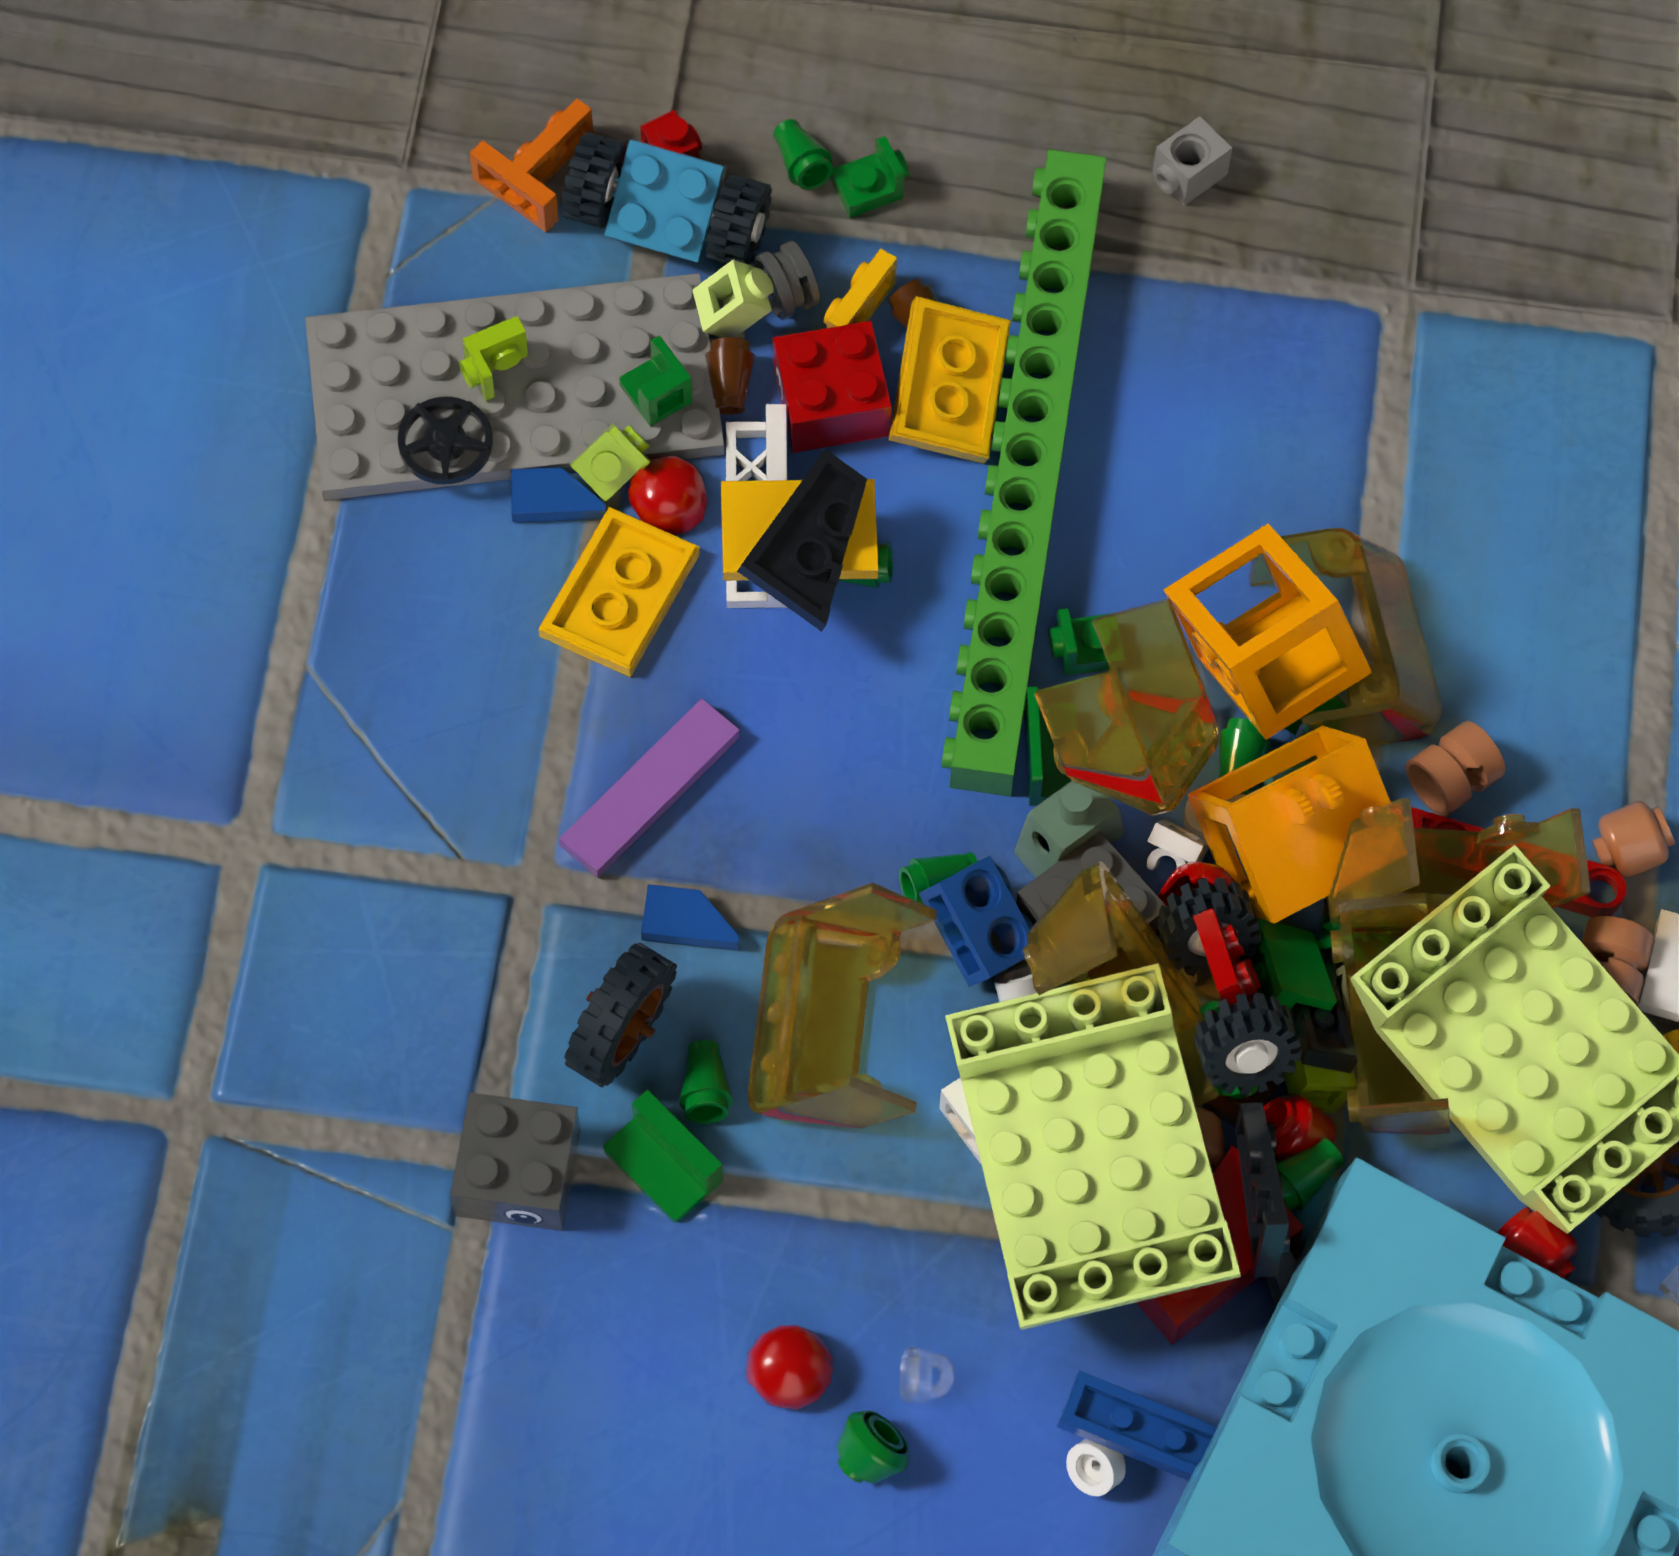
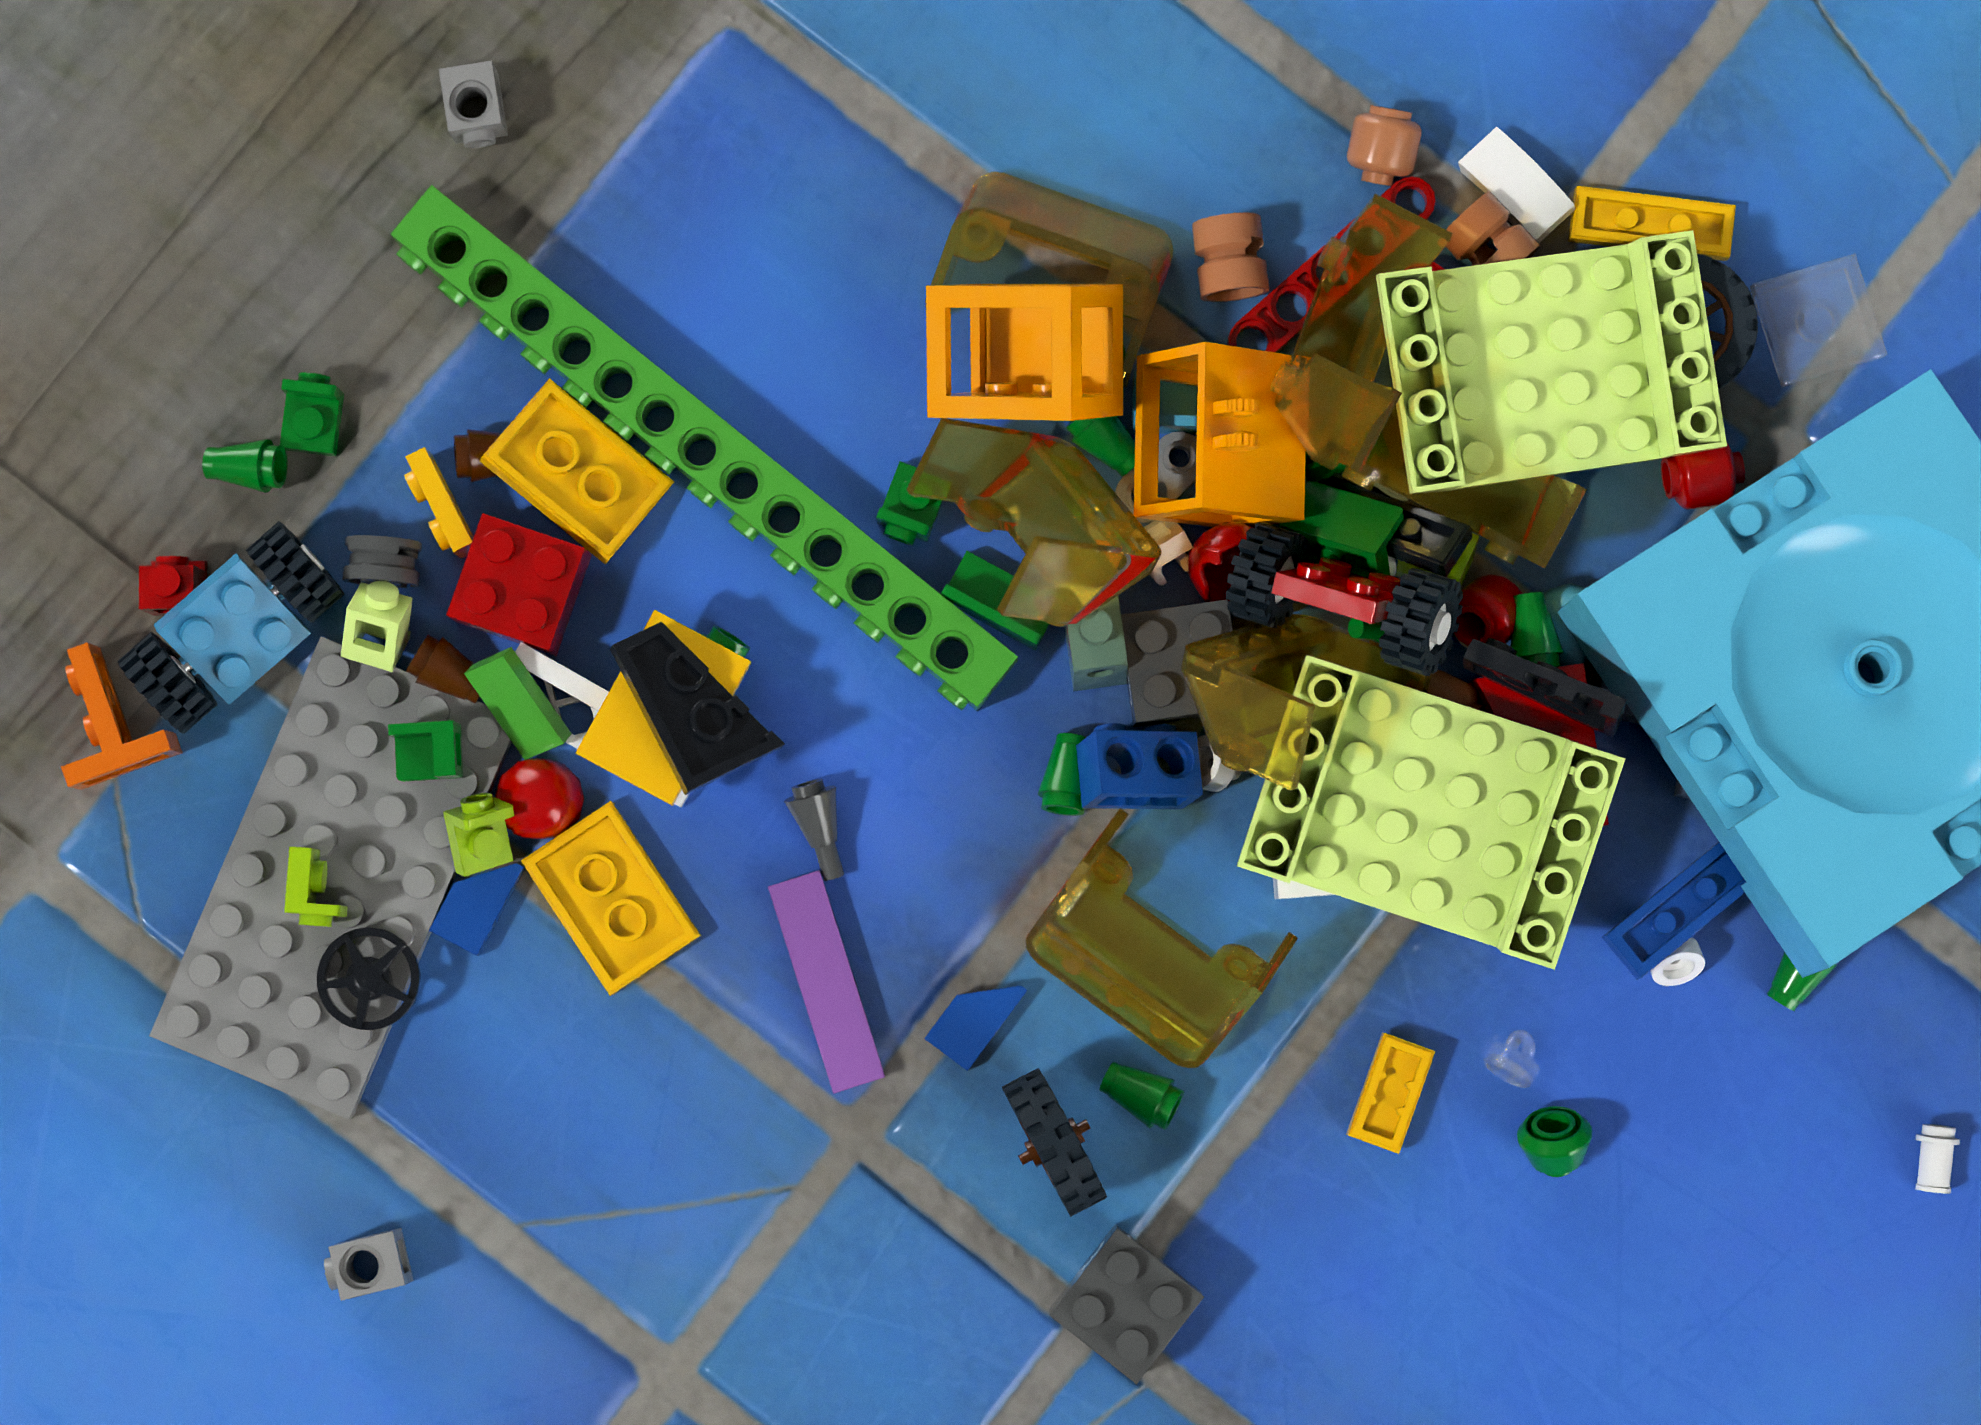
camera: 60 degrees left, 20 degrees up
green panel [603,1089,723,1223] -> none
red hair [746,1325,833,1410] -> none
none -> light grey brick [324,1228,414,1301]
none -> bright green tile [464,647,572,760]
none -> dark grey cone [784,779,844,881]
none -> yellow plate [1346,1032,1435,1154]

